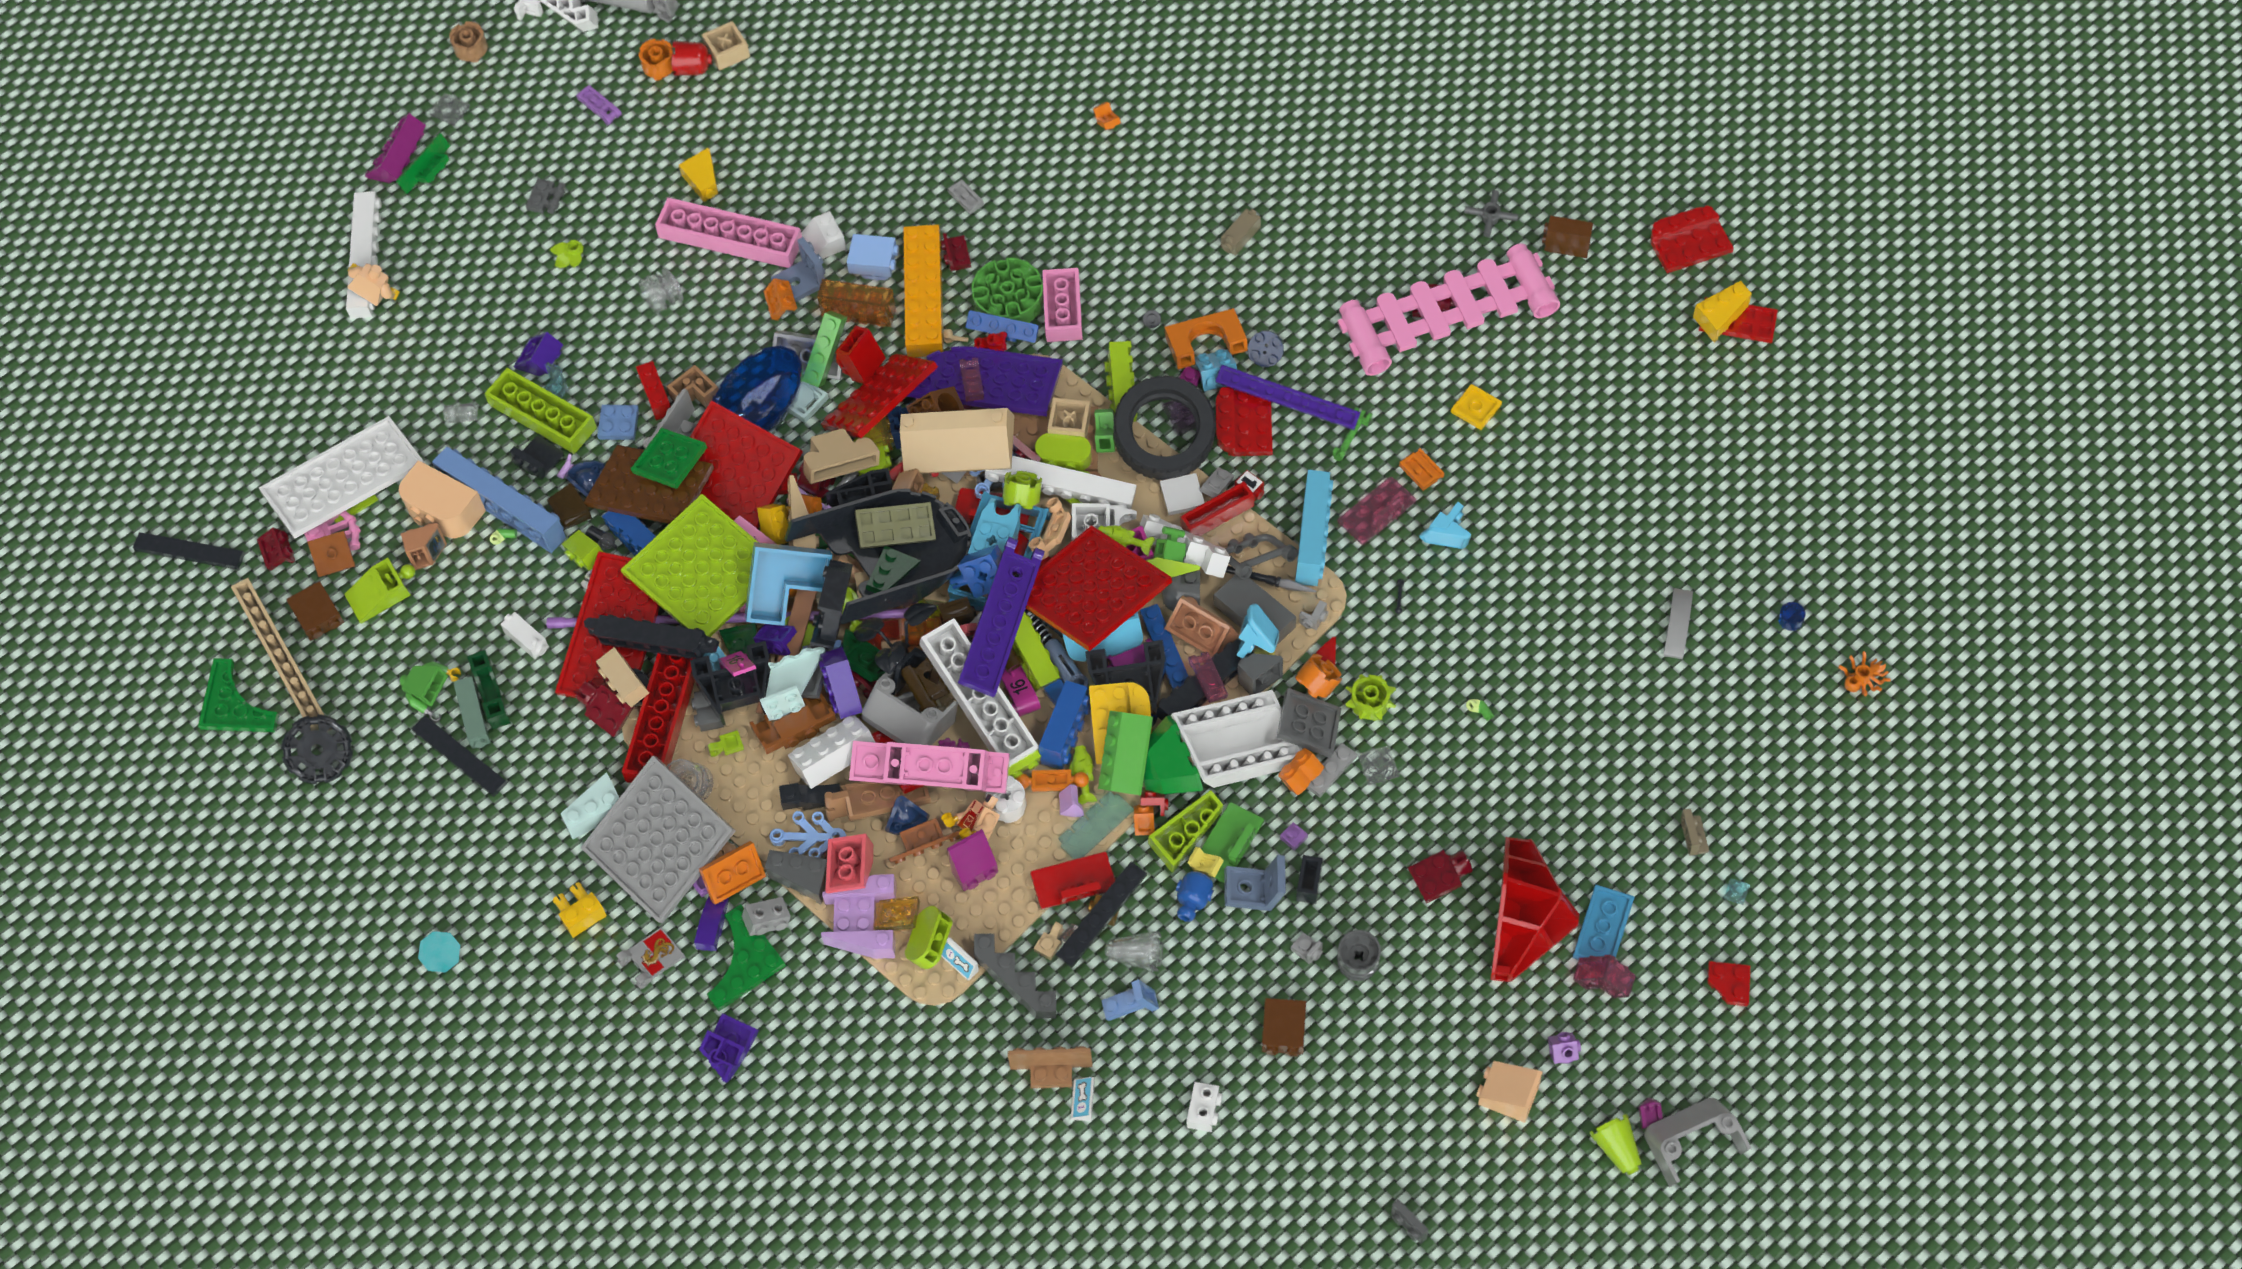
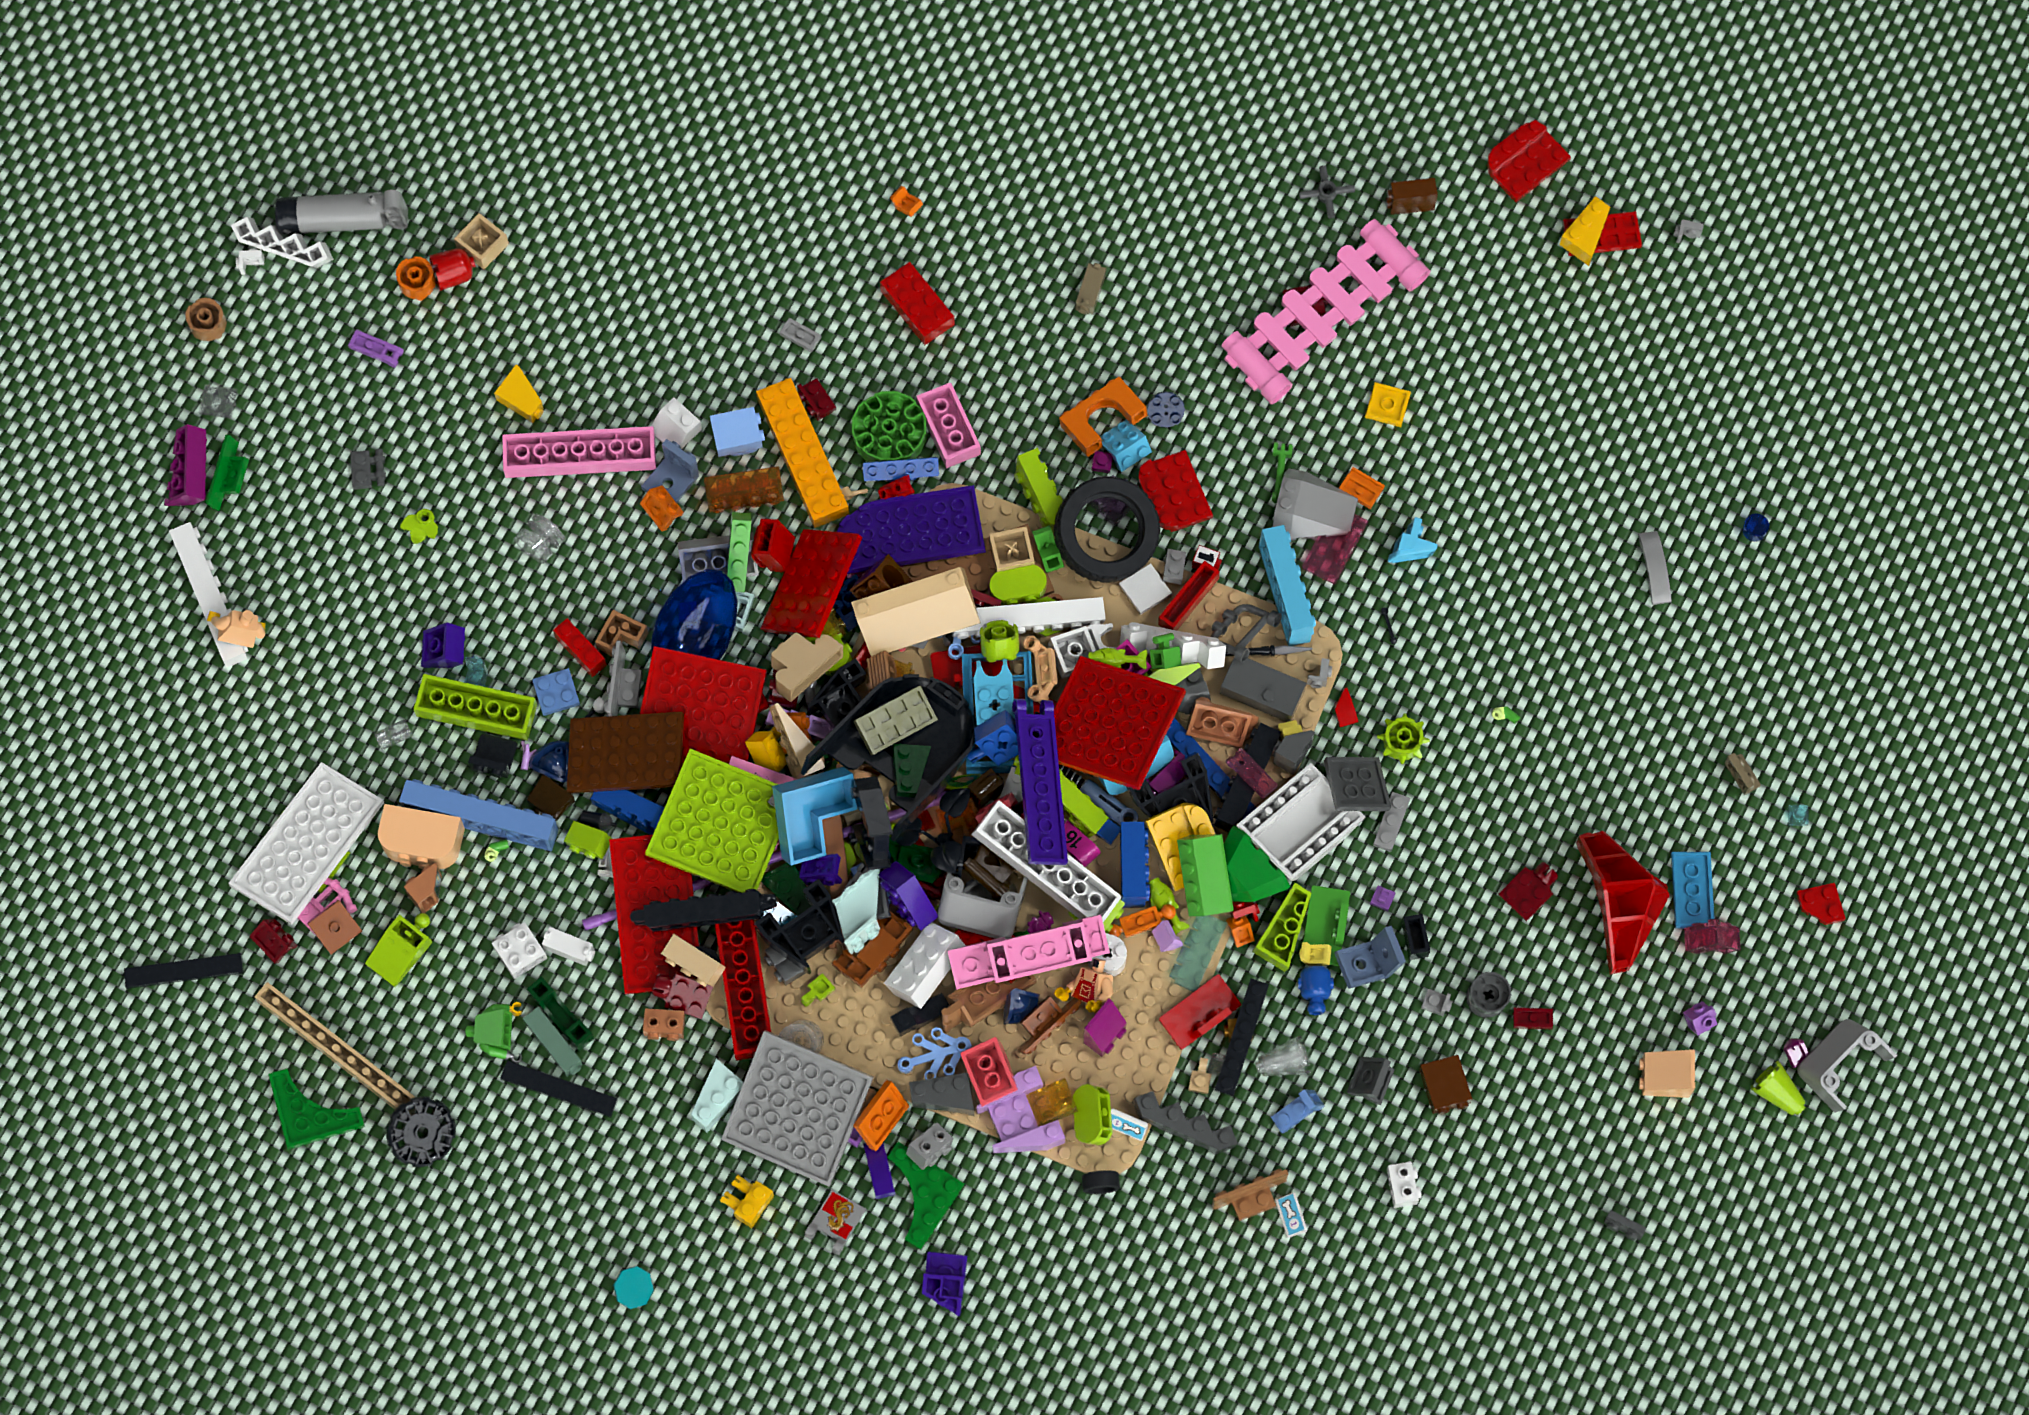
camera: 25 degrees left, 10 degrees up
reddish brown brick [286,581,344,641] -> none
green plate [631,428,708,489] -> none
dark pink door [718,651,756,676] -> none
clear pink plate [959,357,984,402] -> none
plate [1143,310,1161,328] -> none
dark purple tile [1215,365,1361,430] -> none
medium azure piece [1237,603,1279,658] -> none
orange brick [1278,748,1324,795] -> none
orange brick [1295,654,1342,698] -> none
clear piece [1358,746,1400,785] -> none
orange animal [1838,651,1891,696] -> none
none -> white brick [492,922,547,979]
none -> nougat brick [643,1009,686,1041]
none -> red brick [880,262,955,345]
none -> black tyre [1082,1170,1120,1194]
none -> light grey wedge [1273,468,1358,540]
none -> dark grey bracket [1347,1057,1395,1105]
none -> dark red plate [1513,1007,1553,1030]
none -> light grey bracket [1674,219,1704,244]

